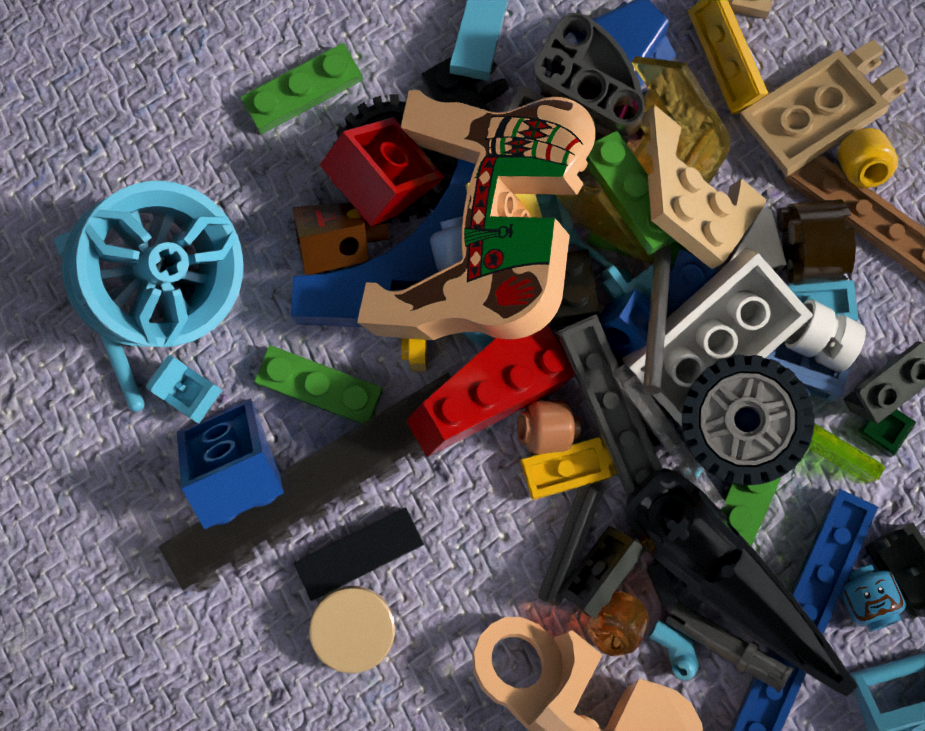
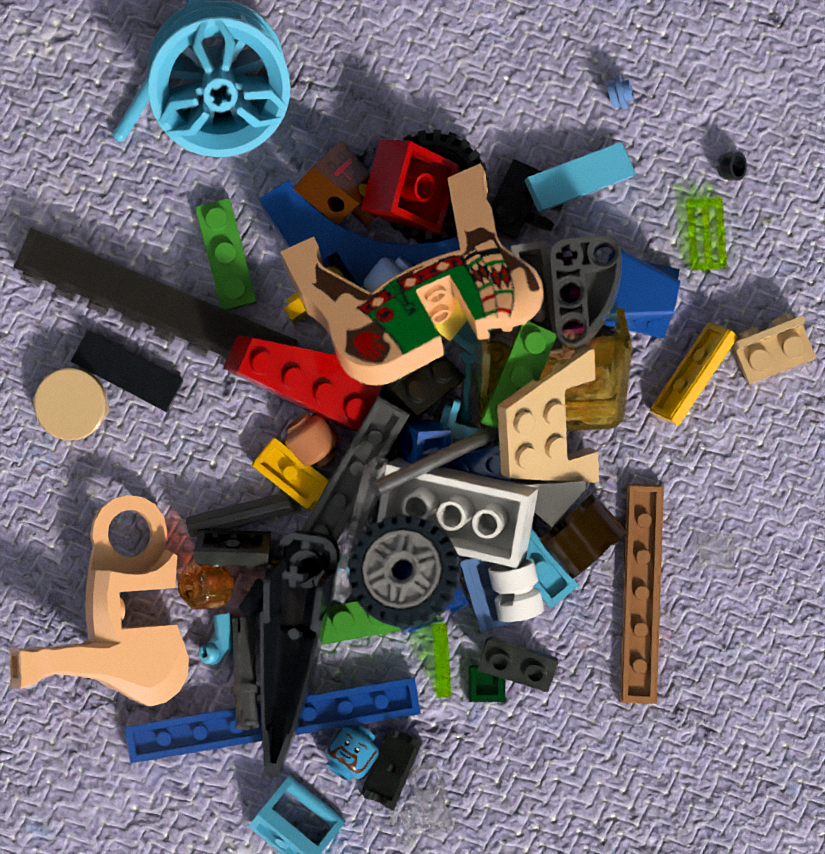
camera: 45 degrees right, 5 degrees up
medium azure bracket [146,355,222,424] -> none
blue slope [177,398,284,530] -> none
bright green plate [241,42,363,135] -> none
tan tile [740,39,909,176] -> none
yellow head [838,127,898,188] -> none

